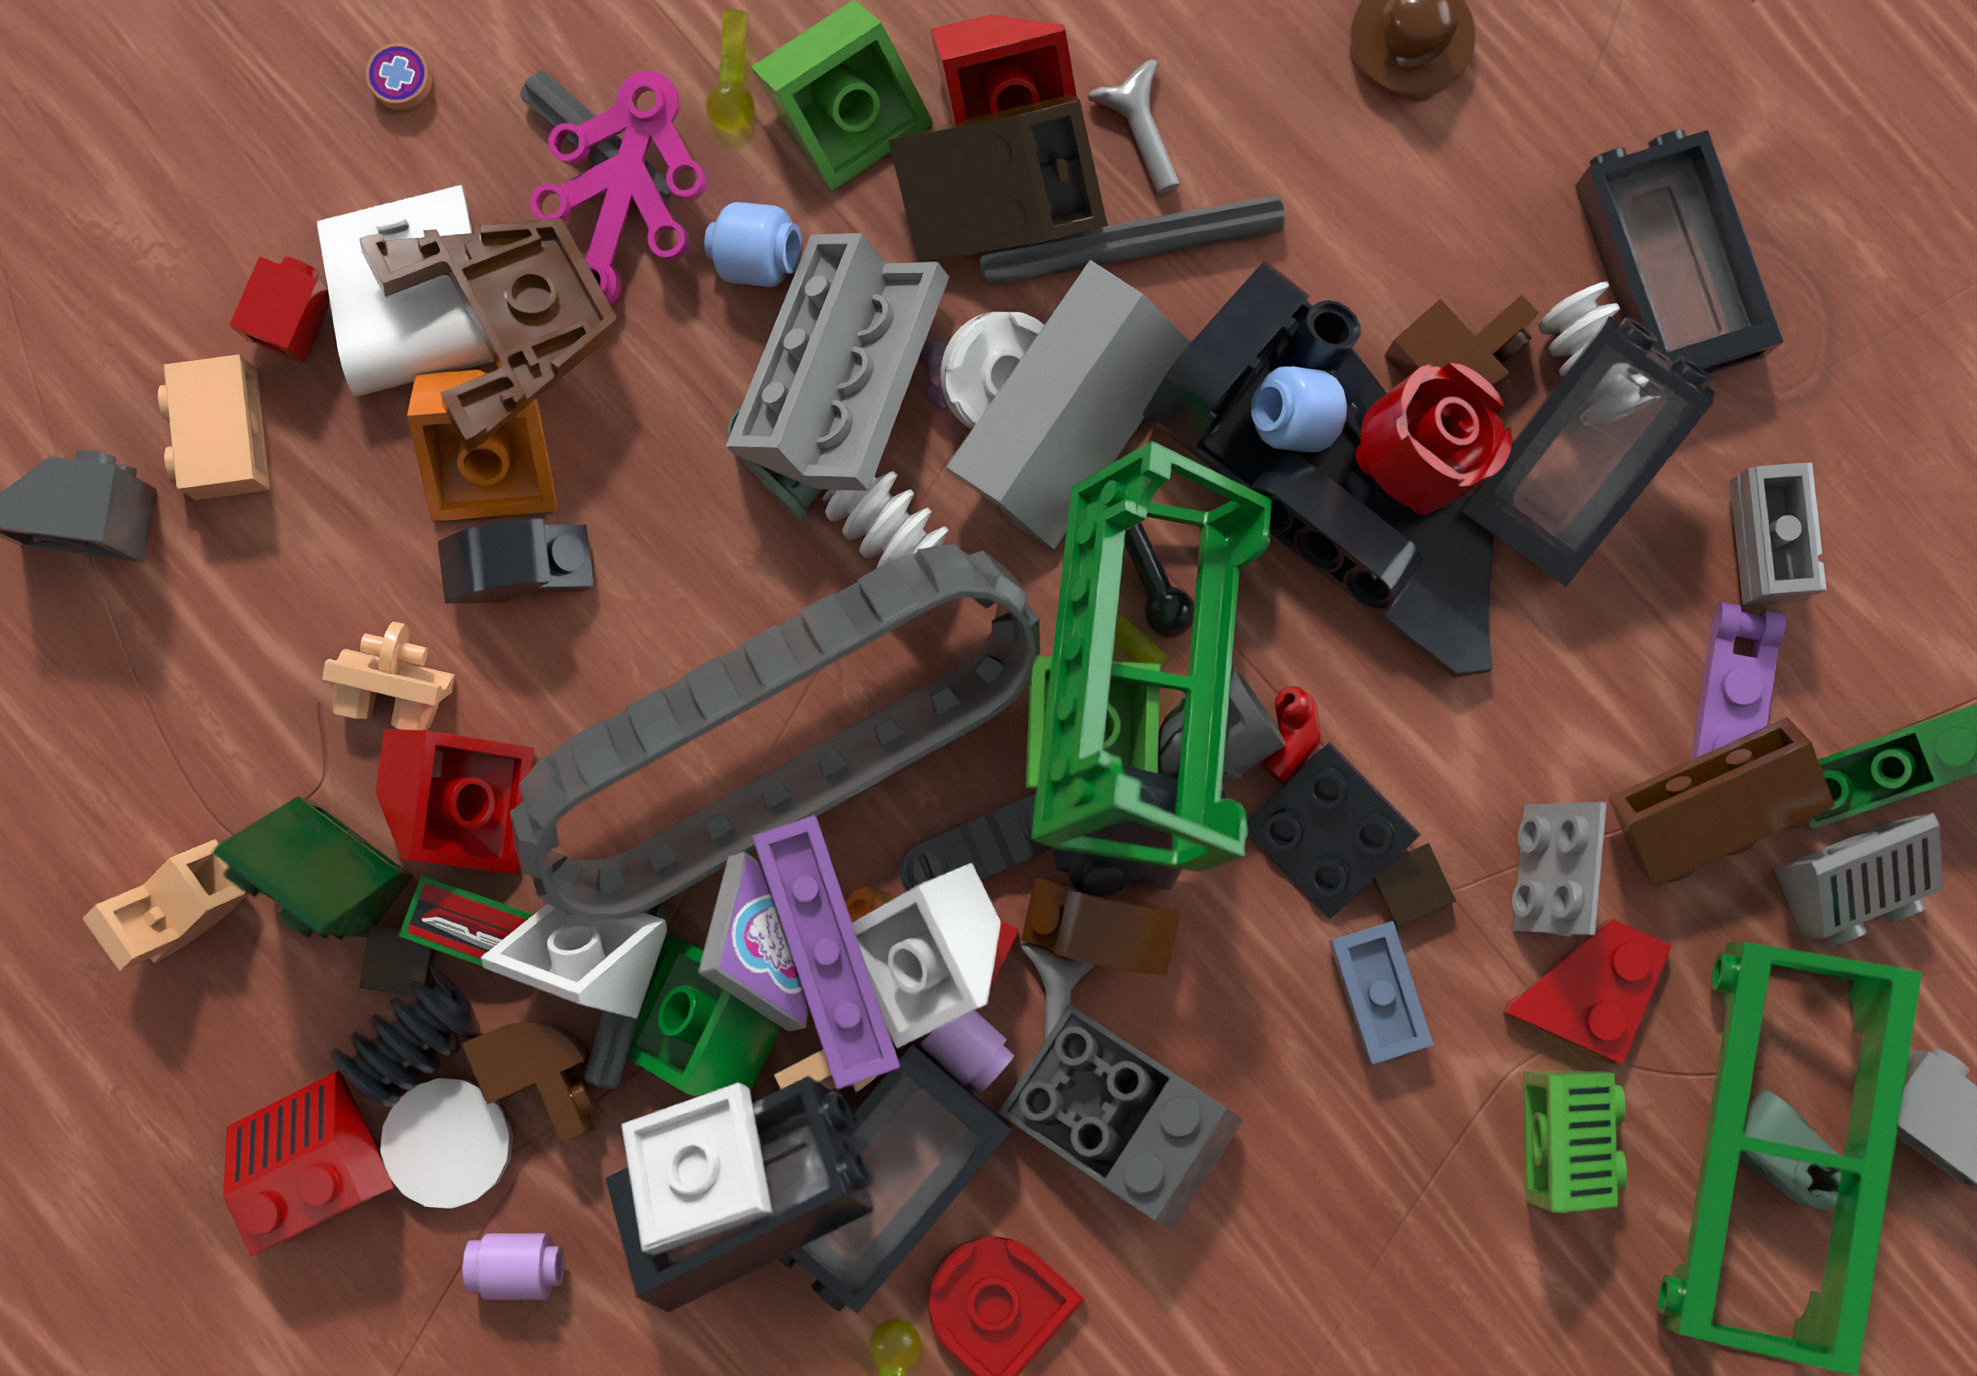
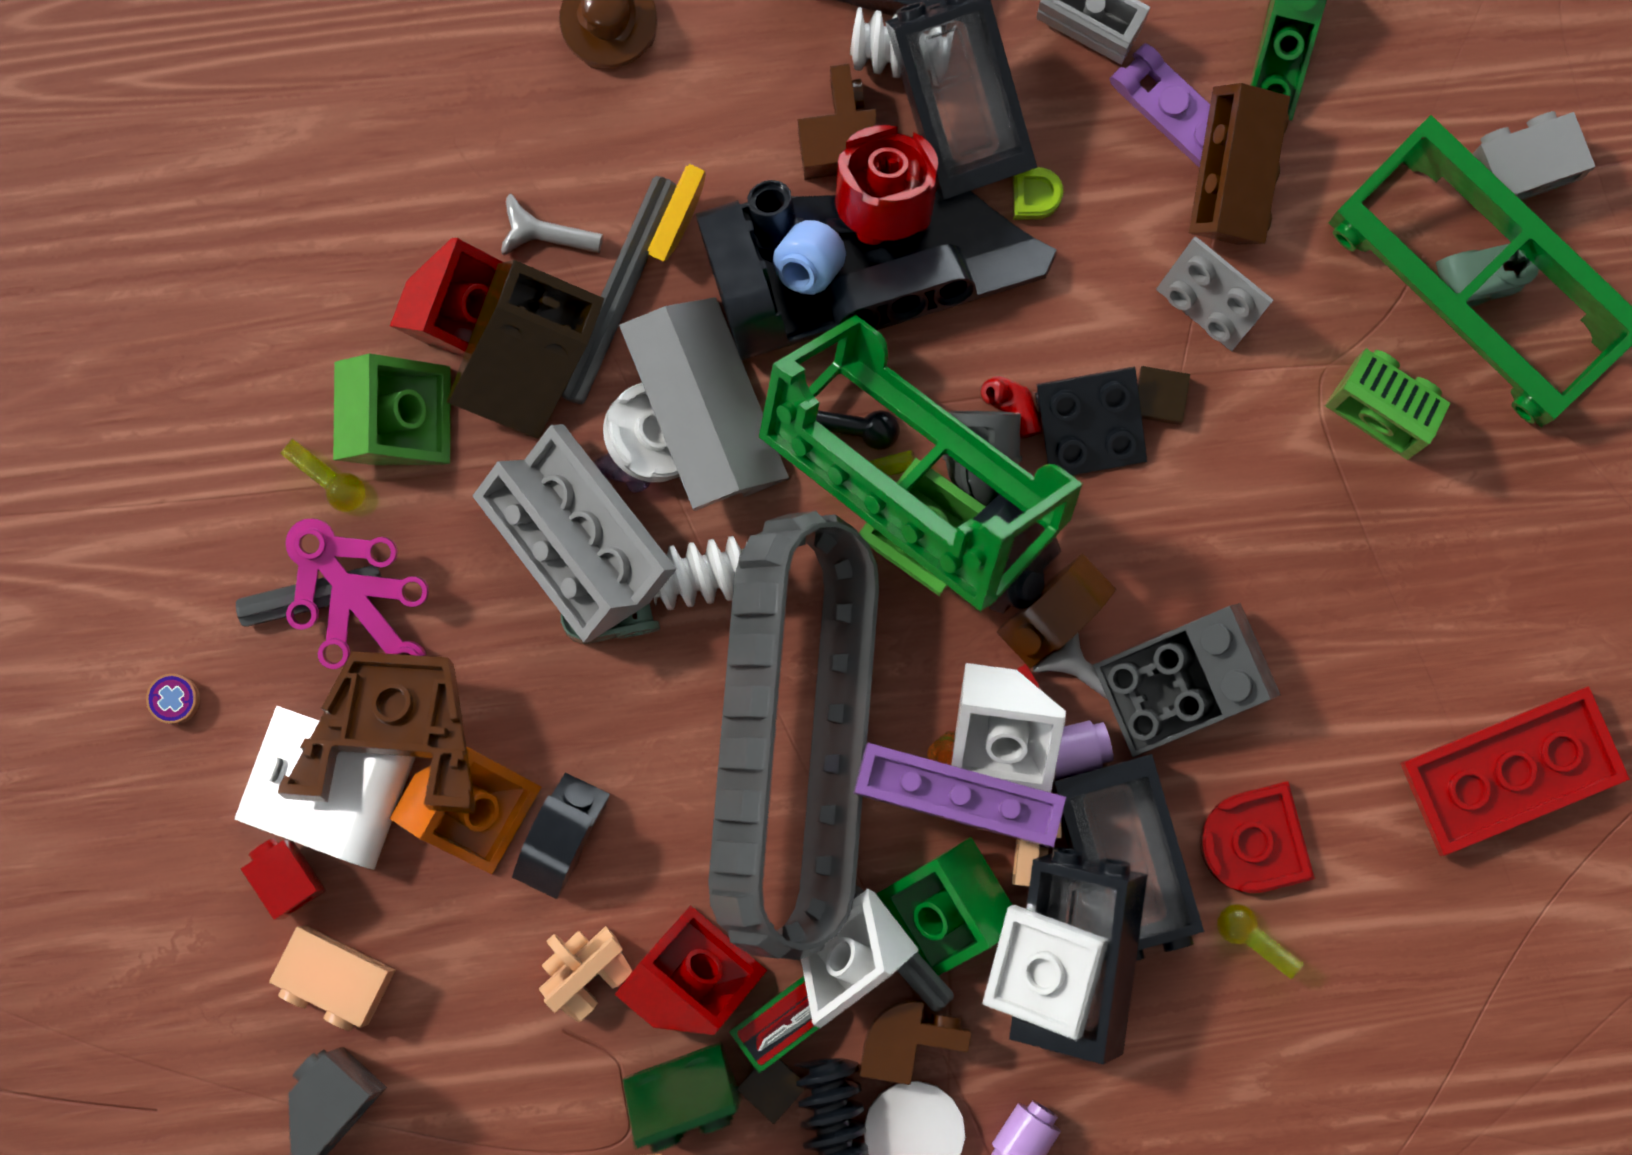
camera: 55 degrees left, 0 degrees up
tile [698,852,810,1031] -> none
light blue head [704,202,802,288] -> none
black piece [899,793,1053,892] -> none
sand blue plate [1329,921,1434,1065] -> none
red wing [1503,919,1672,1064] -> none
light grey slope [1773,813,1943,946] -> none
none -> yellow tile [647,164,706,262]
none -> lime tile [1013,167,1063,220]

